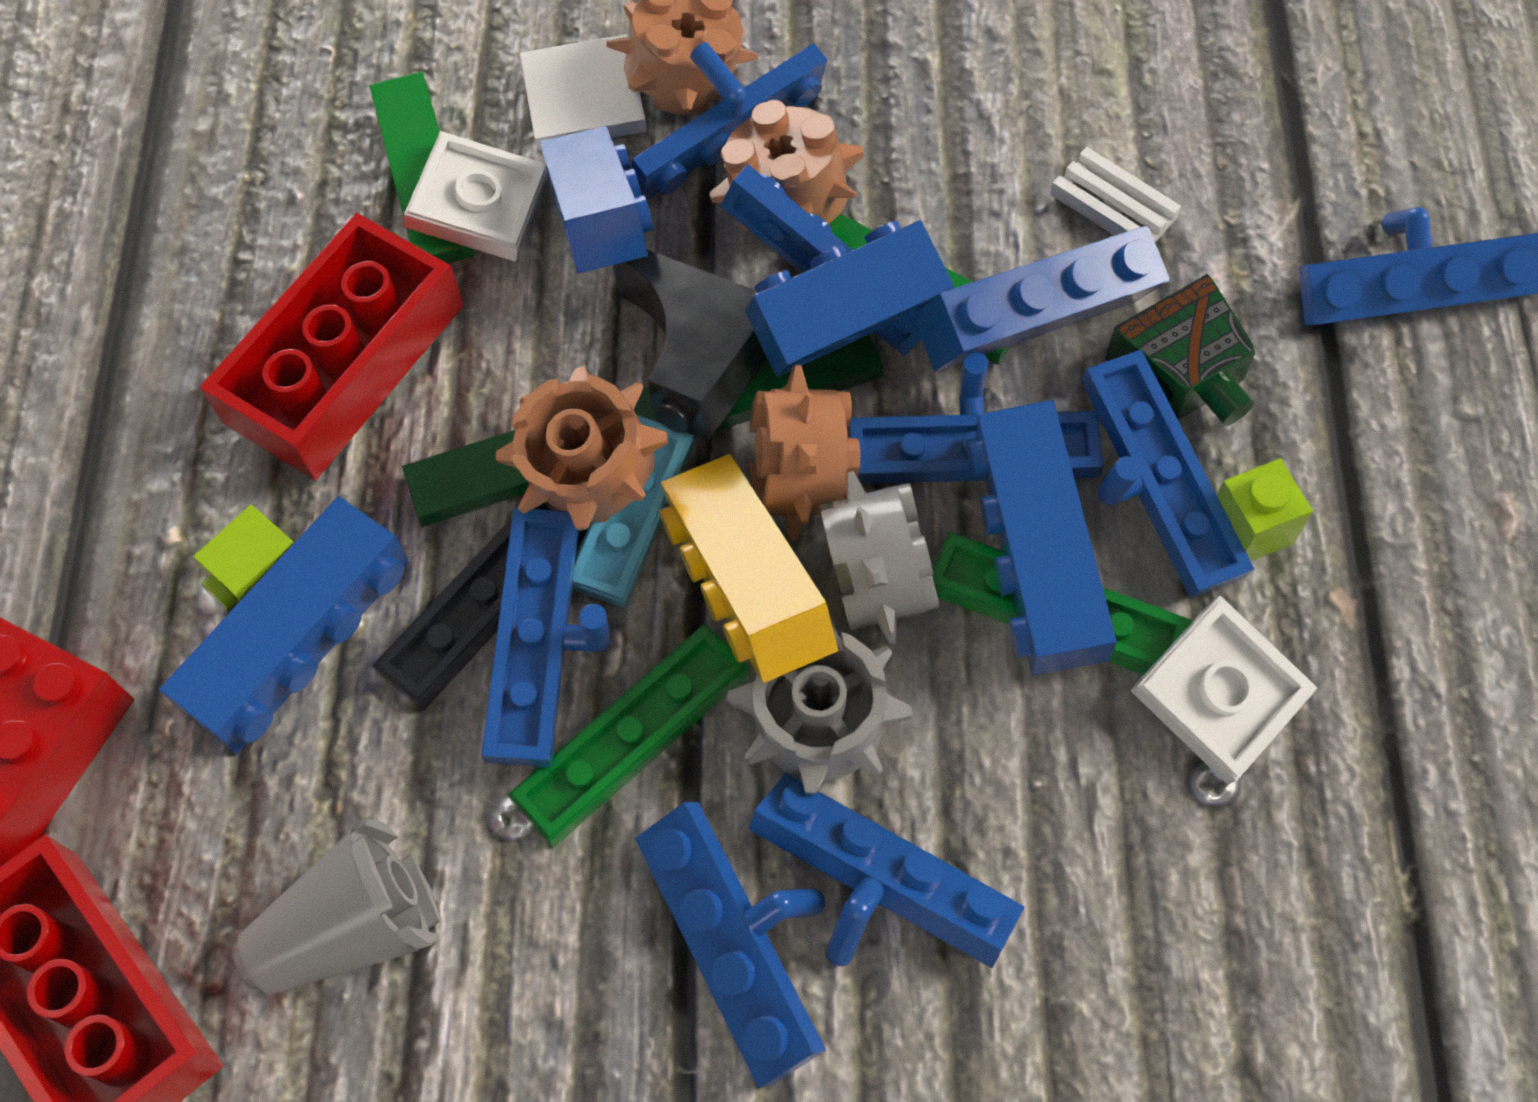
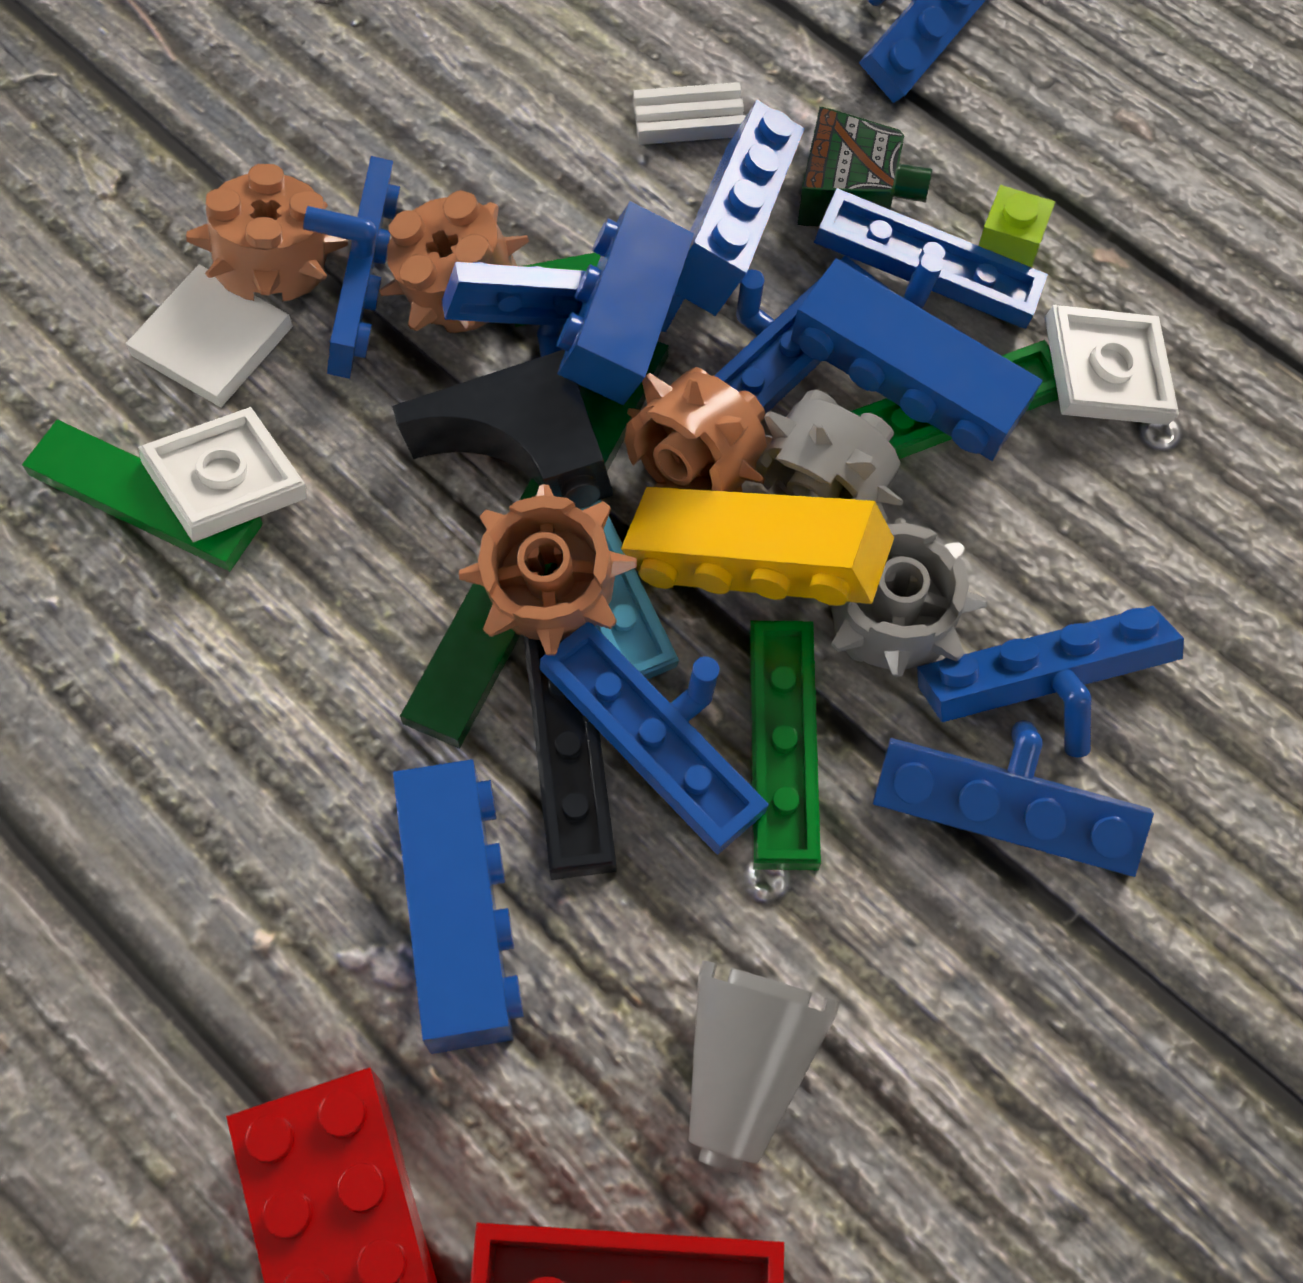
camera: 50 degrees left, 0 degrees up
lime brick [193,504,294,611] -> none
red brick [199,212,464,481] -> none
brick [540,126,653,274] -> none

